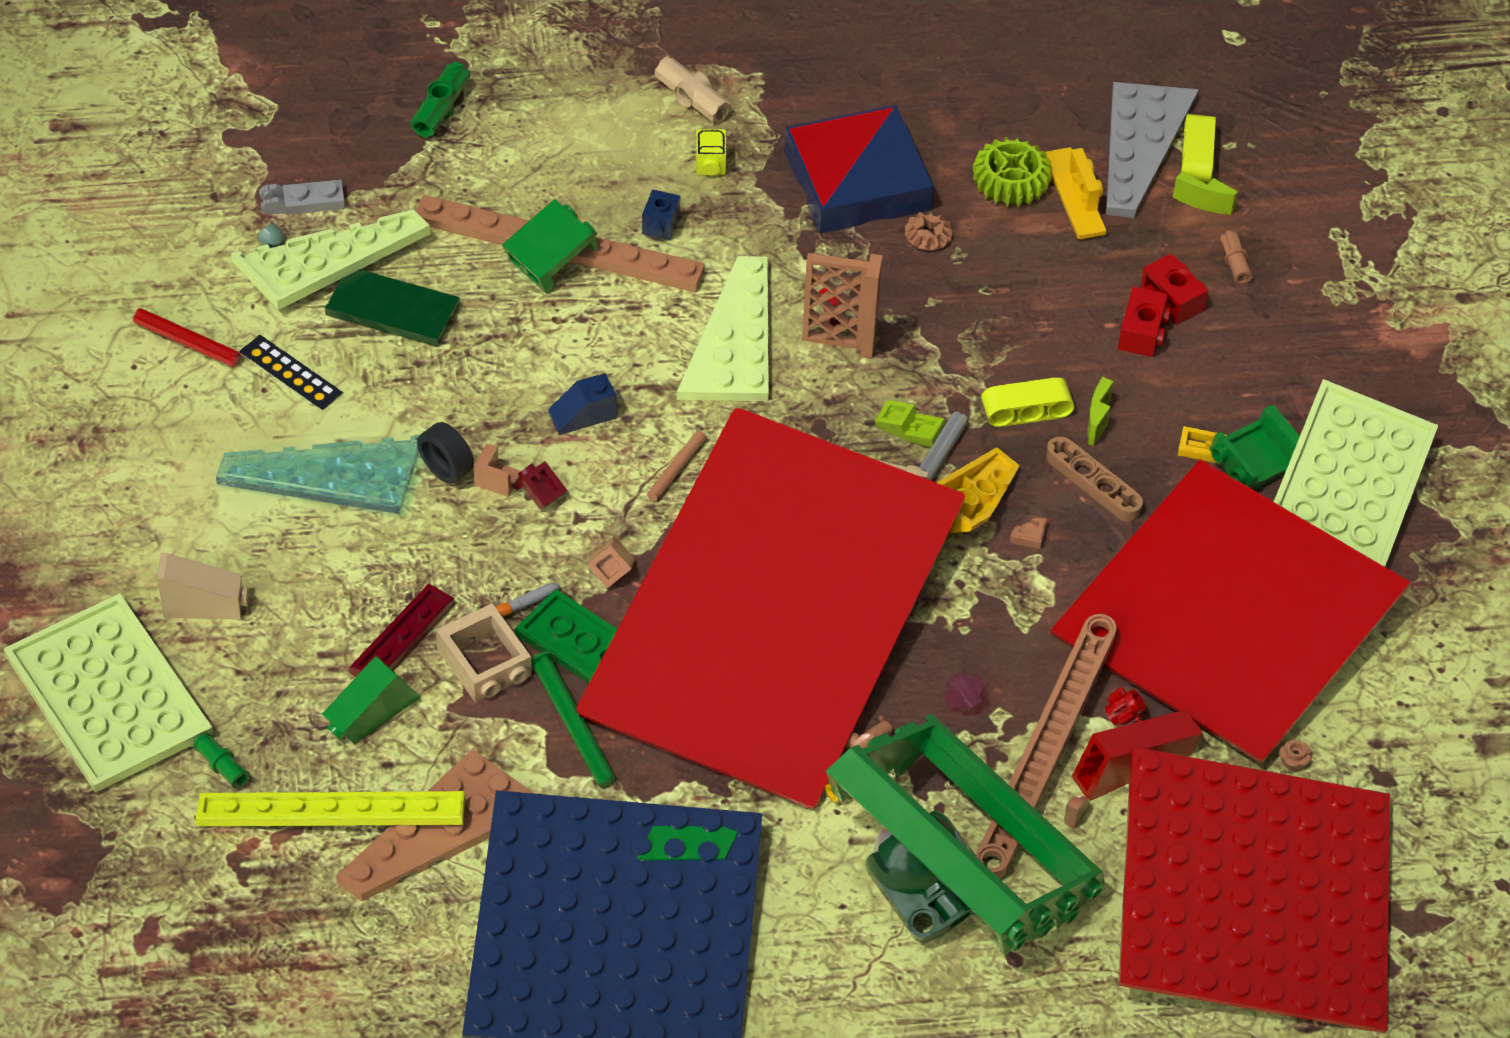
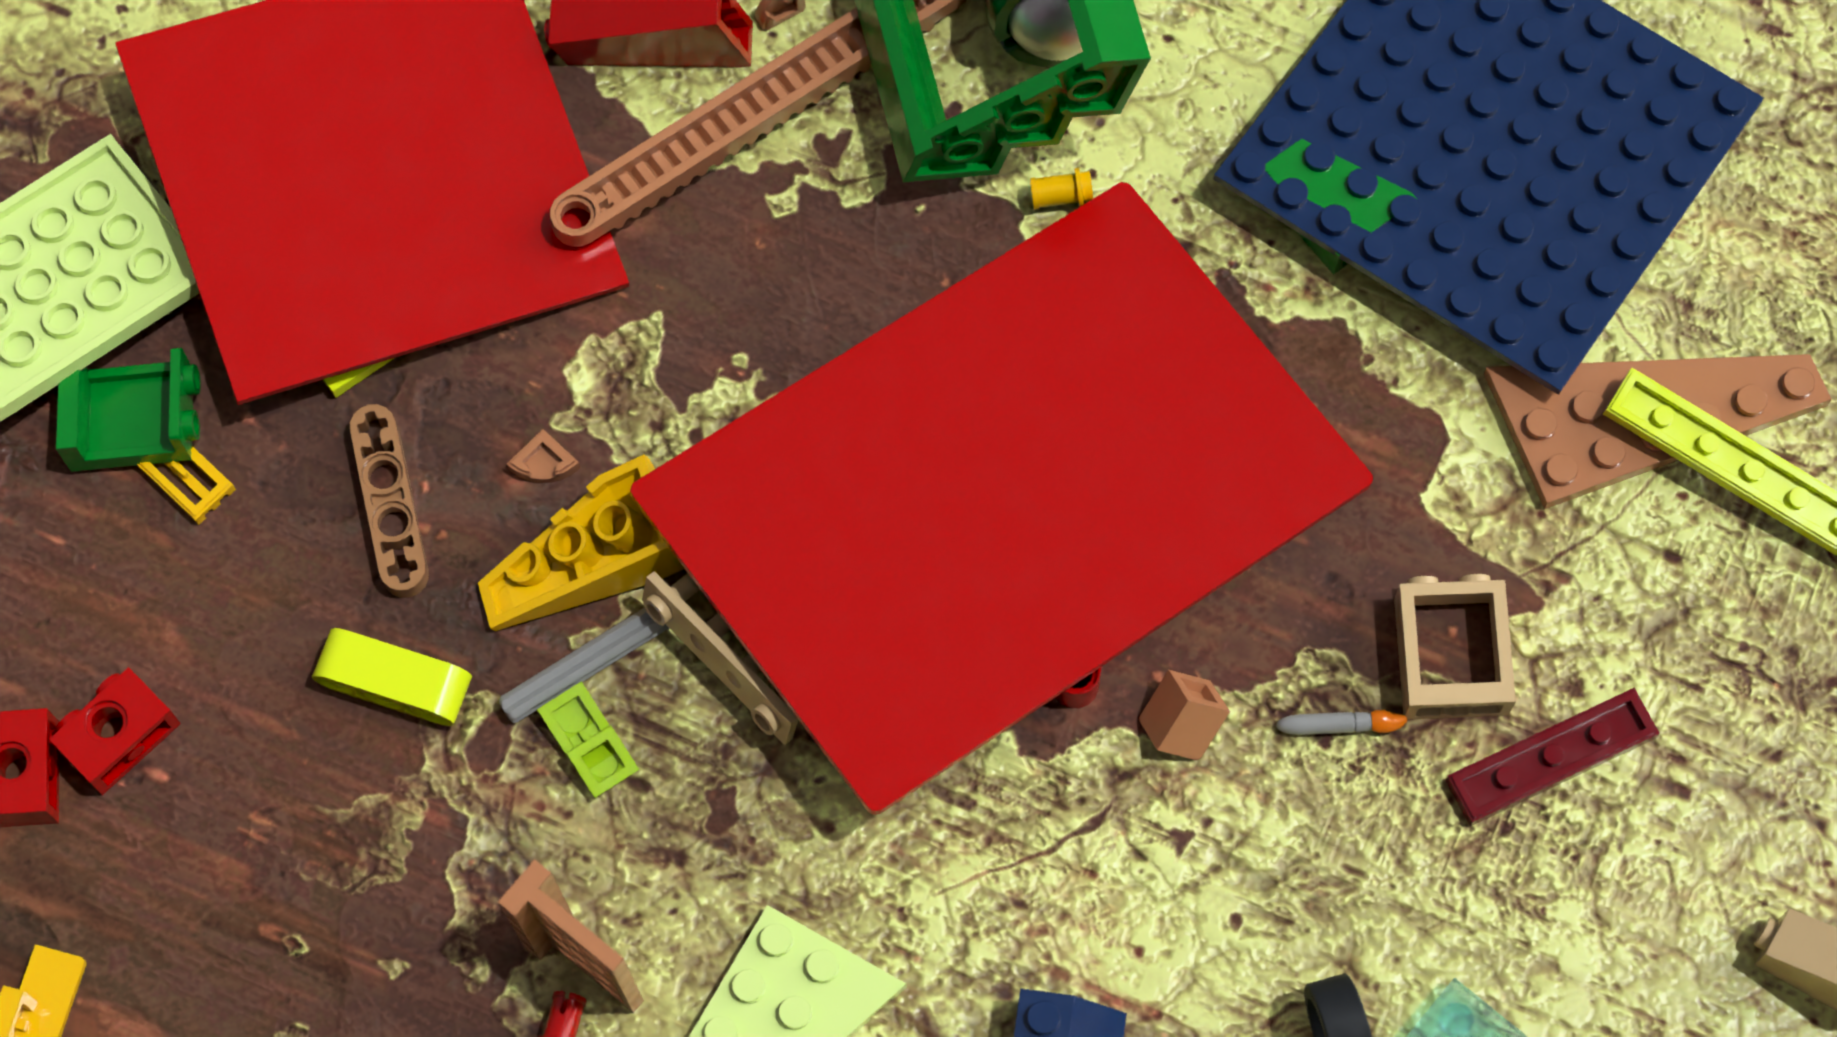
camera: 145 degrees left, 20 degrees up
green slope [322,656,420,744] -> none
nougat panel [474,444,520,497] -> none
dark red bracket [514,461,568,511] -> none
green tile [515,589,617,684] -> none
green axle [531,651,615,788] -> none
nougat bar [647,431,706,501] -> none
nougat arm [846,721,892,749] -> none
clear pink gear [943,671,984,712] -> none
lime slope [1087,377,1113,446] -> none
red gear [1105,687,1146,727] -> none

